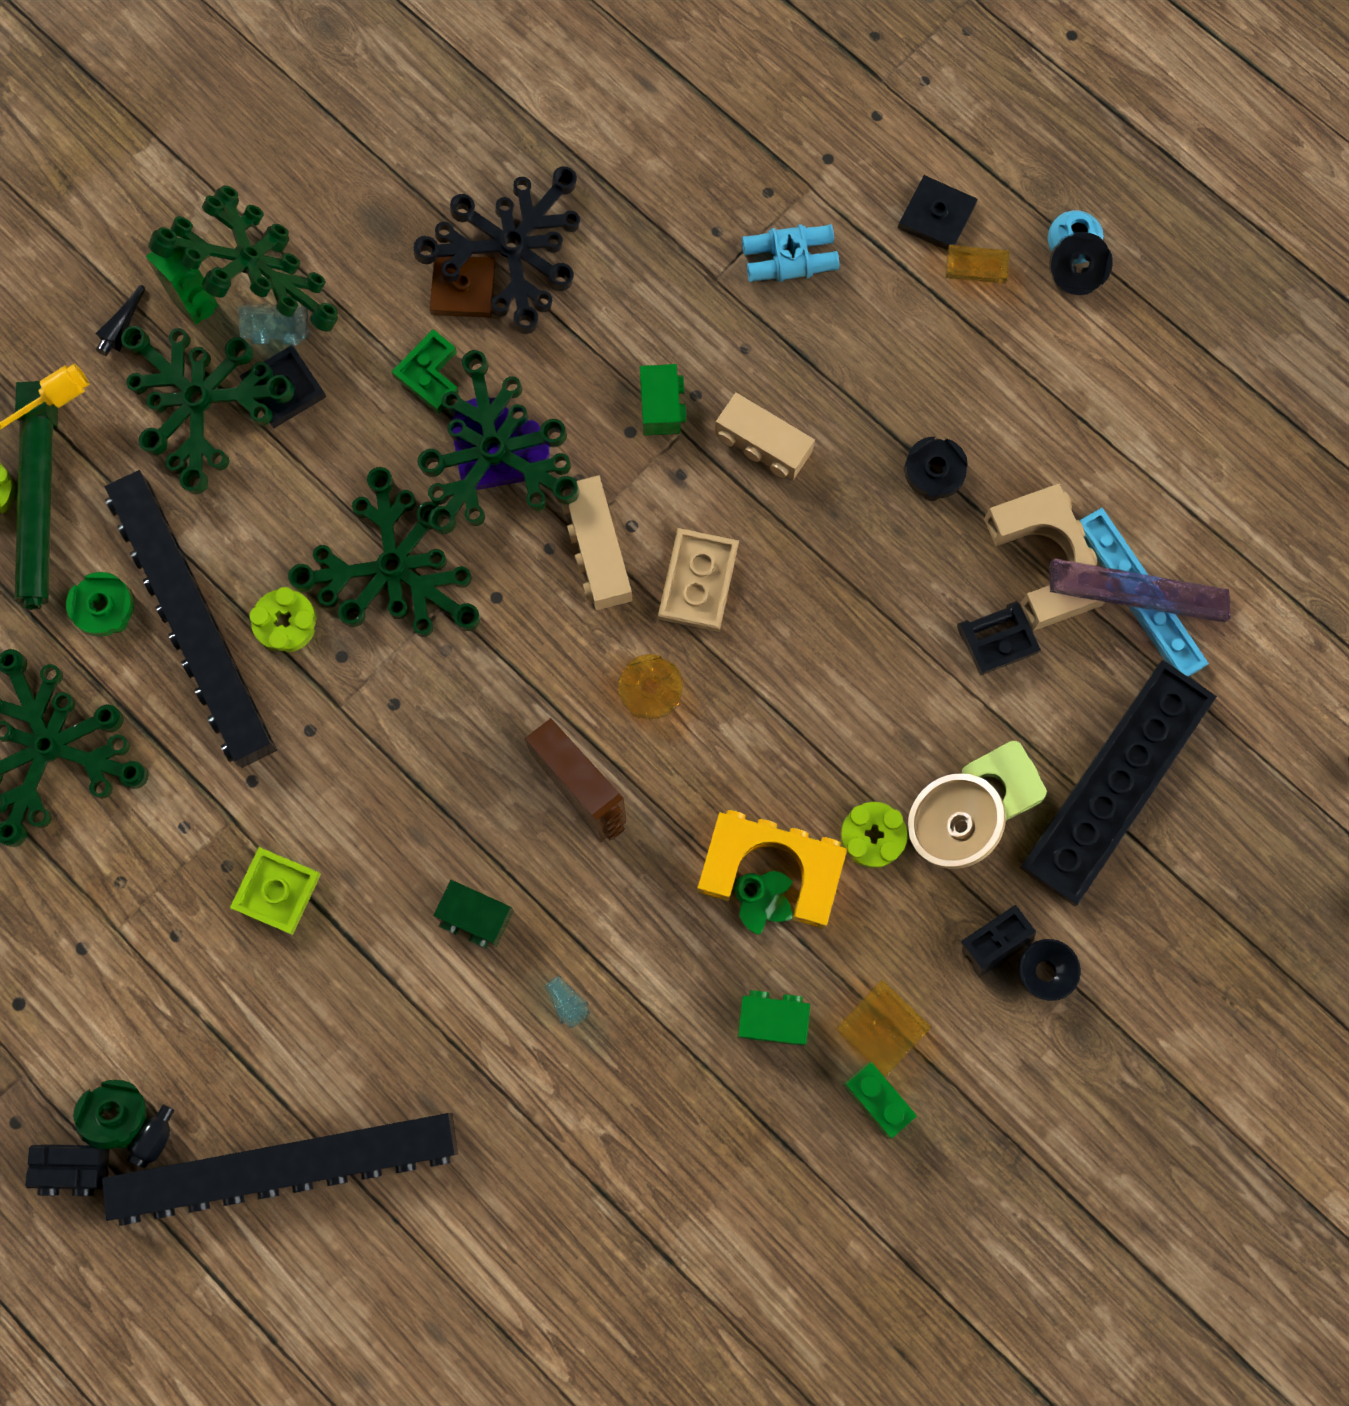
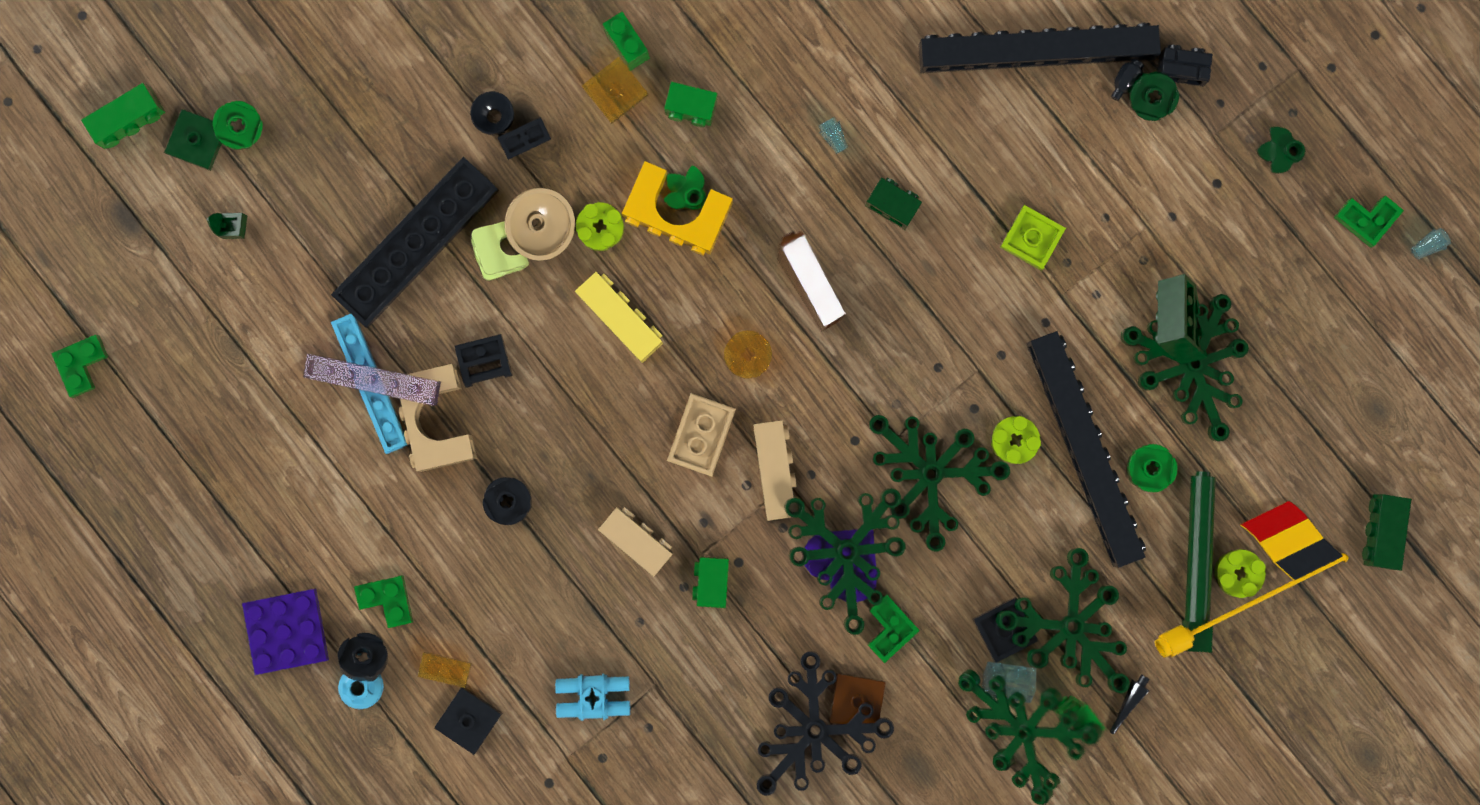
camera: 175 degrees left, 10 degrees up
none -> dark purple plate [242,589,329,675]
none -> green plate [354,575,413,628]
none -> light yellow brick [575,272,663,363]
none -> dark green wedge [1155,274,1207,364]

